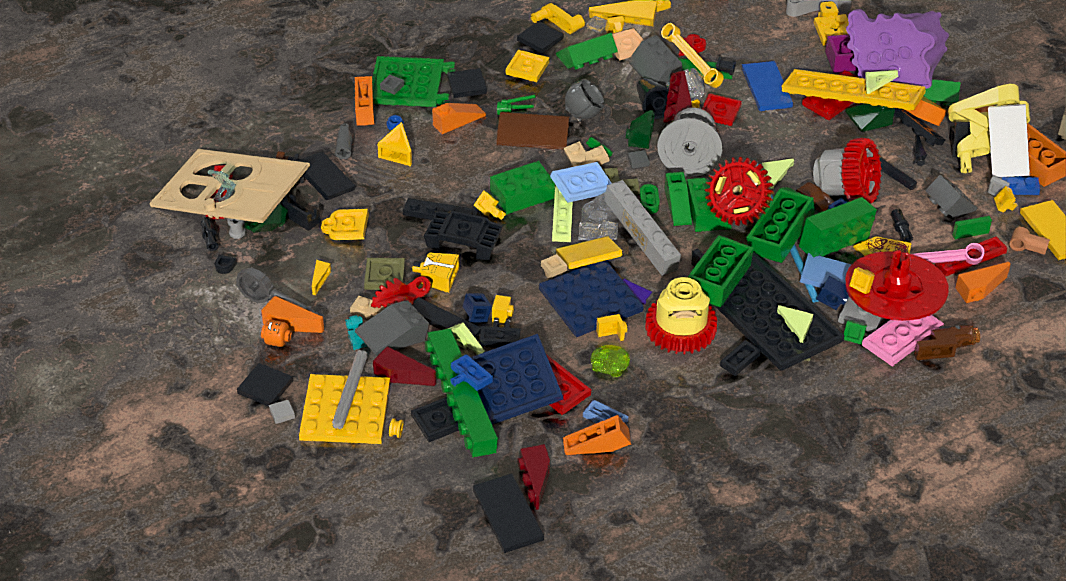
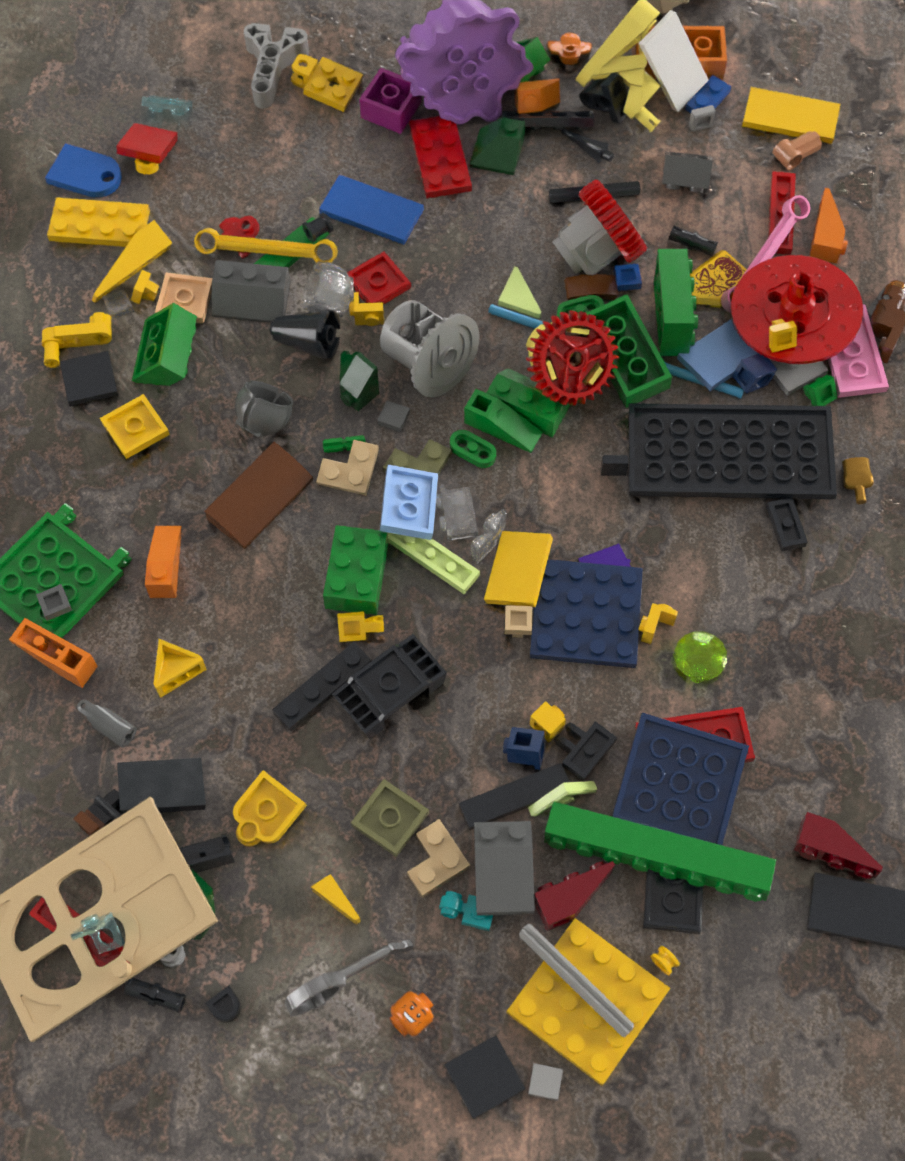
camera: 55 degrees left, 20 degrees up
orange slope [261,296,324,333] -> none
red plant [371,276,431,308] -> none
blue plate [386,115,404,130] -> none
yellow torso [412,253,459,293] -> none
black tile [447,68,487,98] -> none
blue plate [450,354,493,391] -> none
green plant [497,95,536,115] -> none
orange slope [563,415,631,455] -> none
medium blue tile [583,400,628,424] -> none
light grey brick [604,180,681,276] -> none
piece [645,277,717,355] -> none
dark red slope [663,71,693,125] -> none
green brick [688,235,754,307] -> none
yellowish green tile [777,305,813,343] -> none
yellow plate [782,69,925,110] -> none
yellowish green tile [865,70,898,94] -> none
green tile [952,216,992,240] -> none
yellow tile [994,186,1018,213] -> none
none -> pearl gold piece [842,457,874,504]

